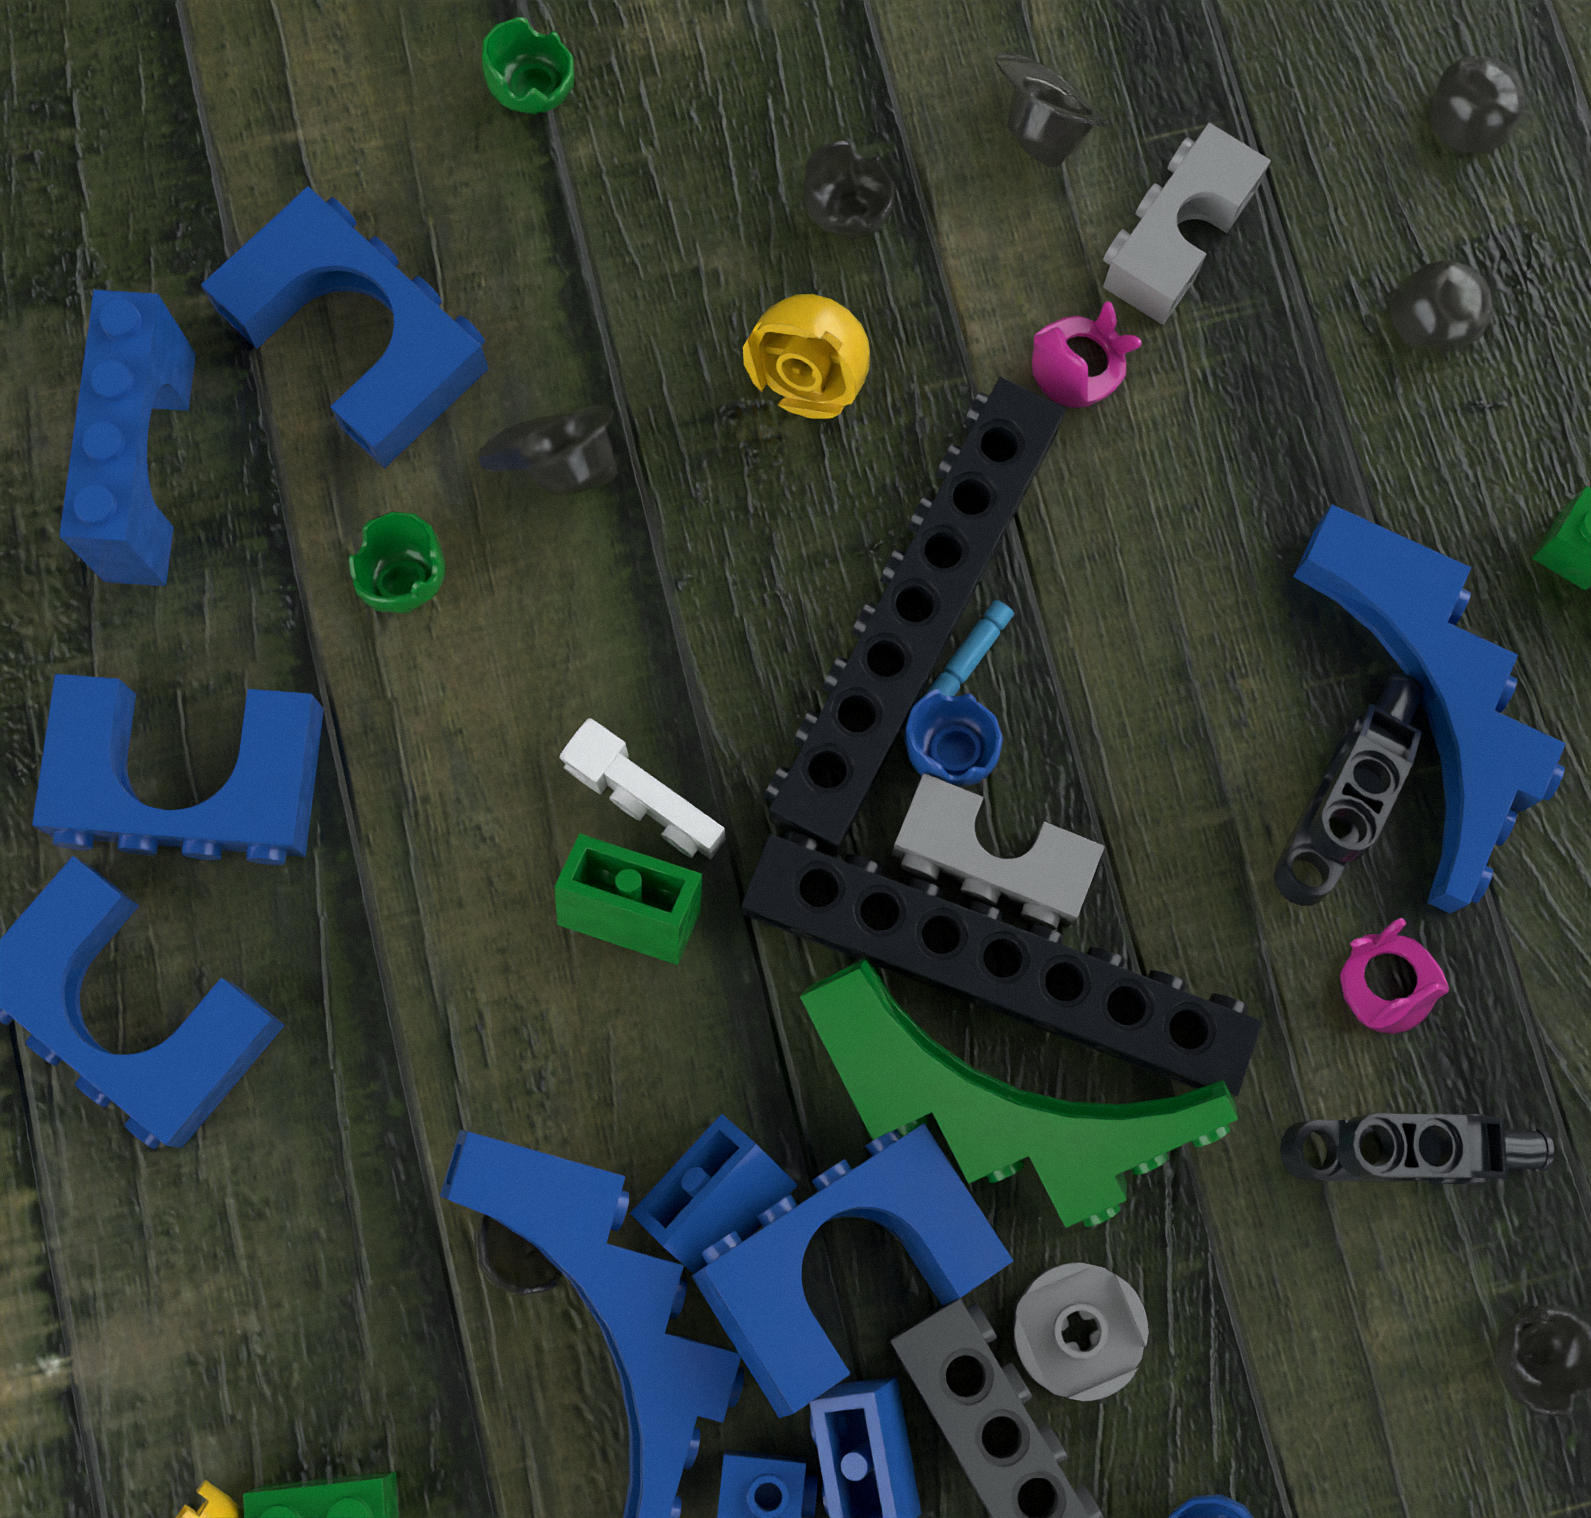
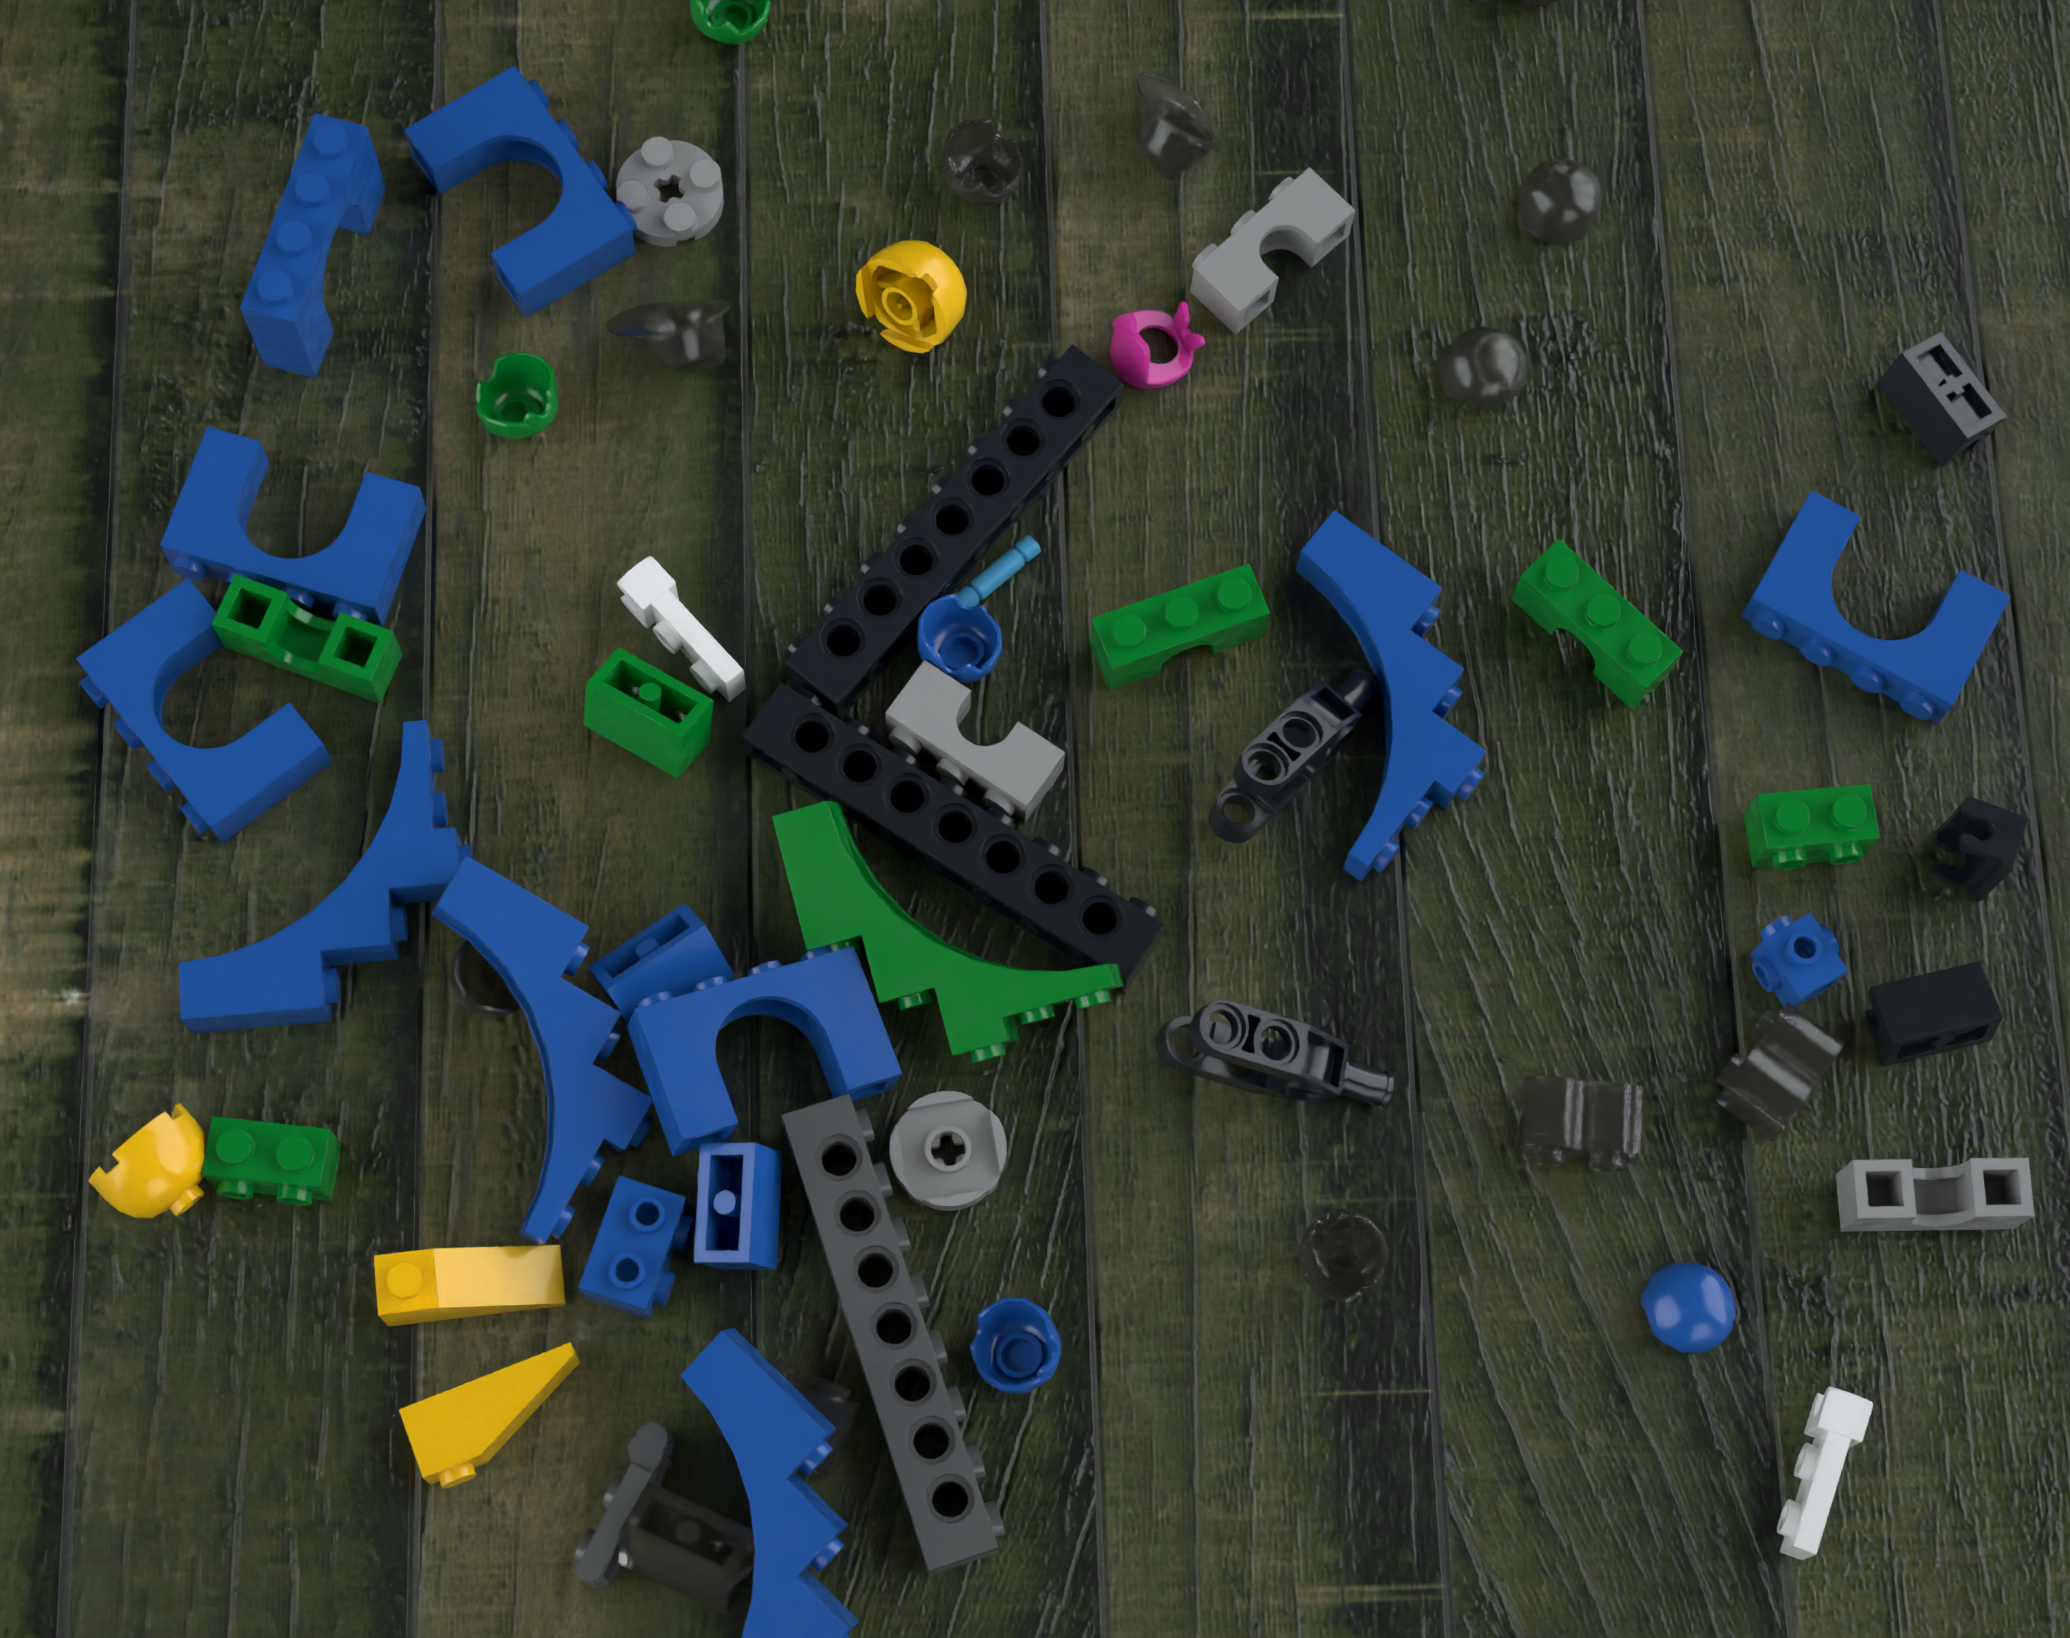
camera: 10 degrees right, 5 degrees down
dark pink piece [1340,918,1449,1034] -> none
none -> blue arch [179,720,473,1034]
none -> green arch [212,574,402,704]
none -> light grey plate [615,137,724,247]
none -> green arch [1089,563,1270,691]

